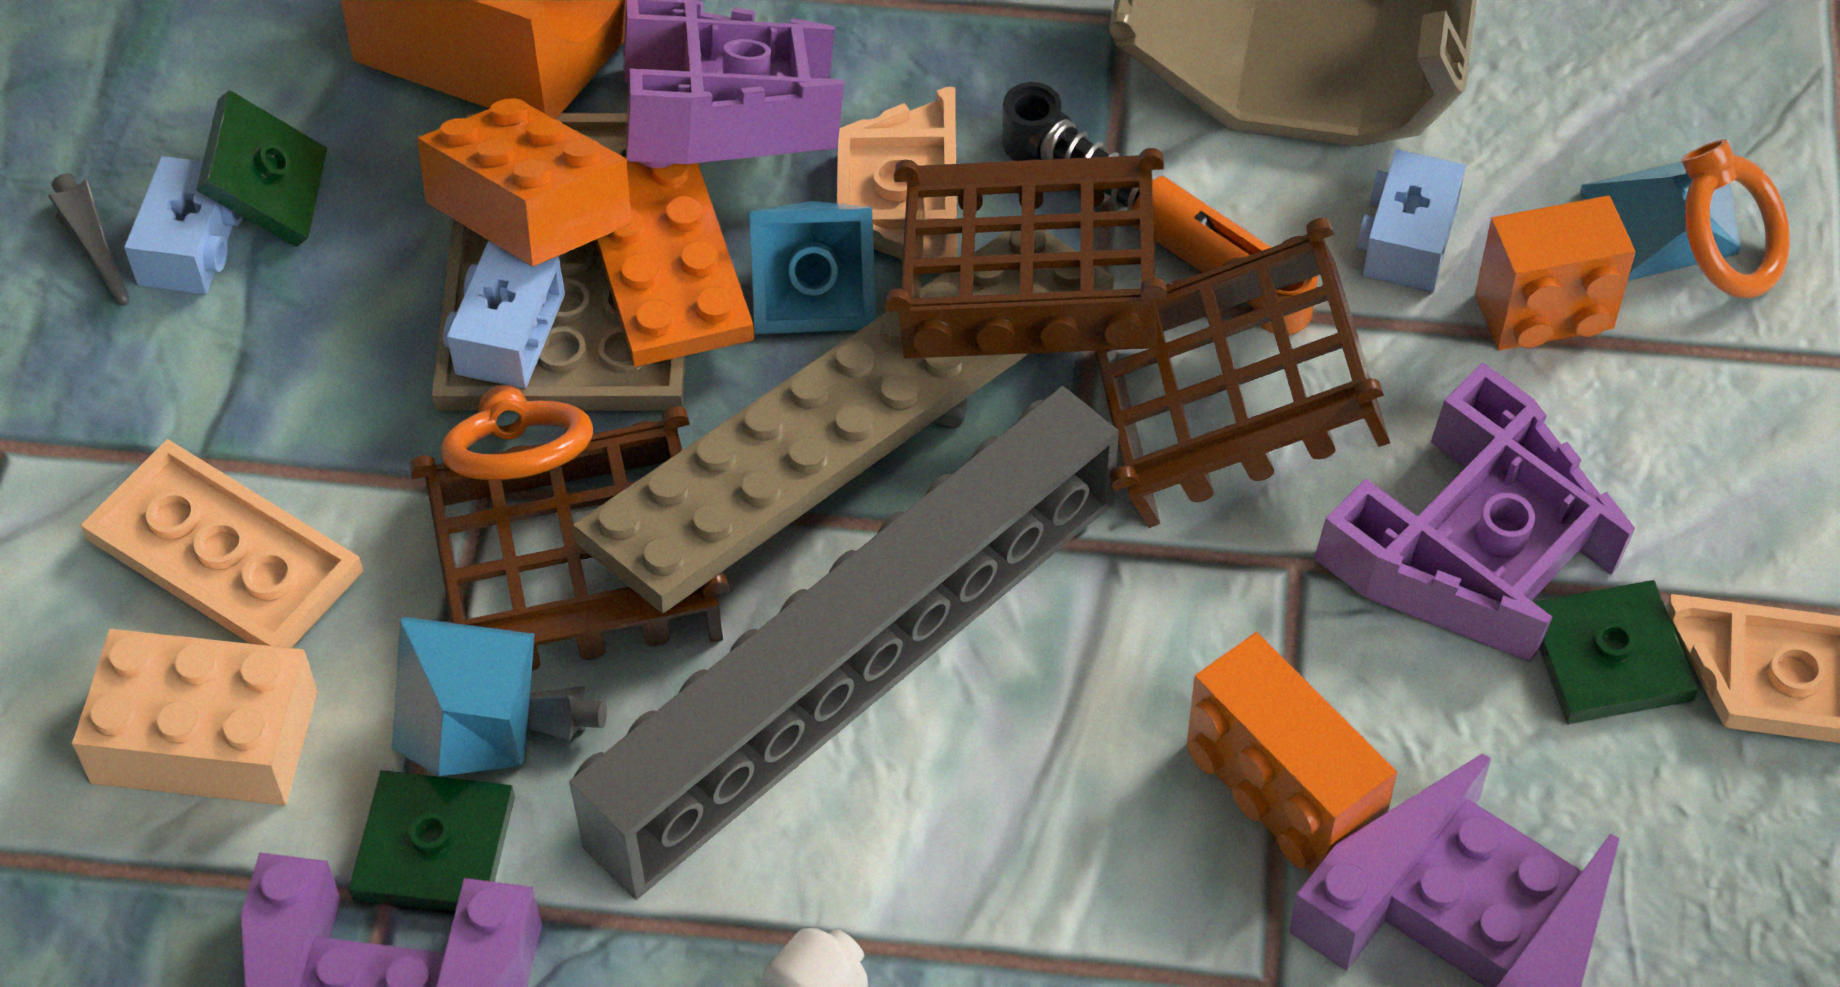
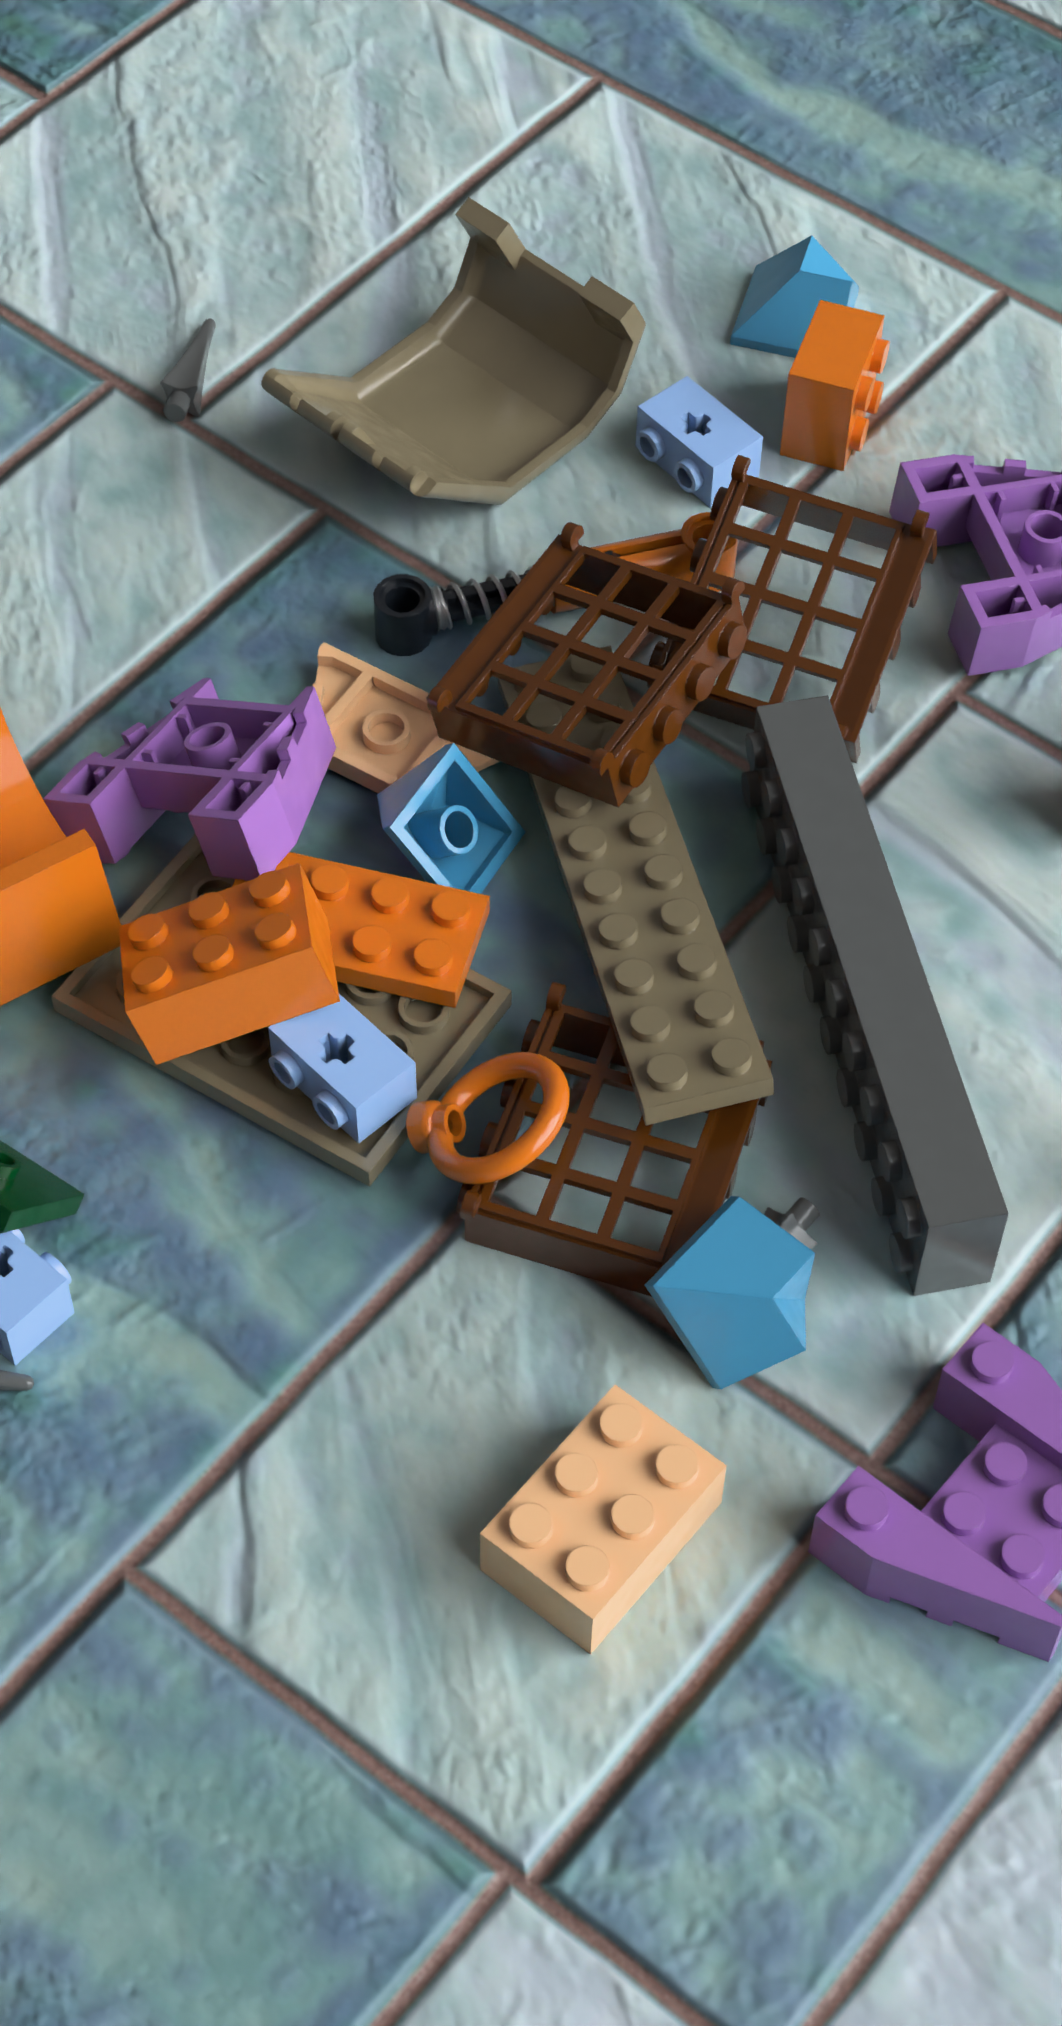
camera: 60 degrees left, 0 degrees up
light nougat plate [80,439,364,648] -> none
dark green plate [348,770,515,913] -> none
orange piece [1681,139,1790,298] -> none

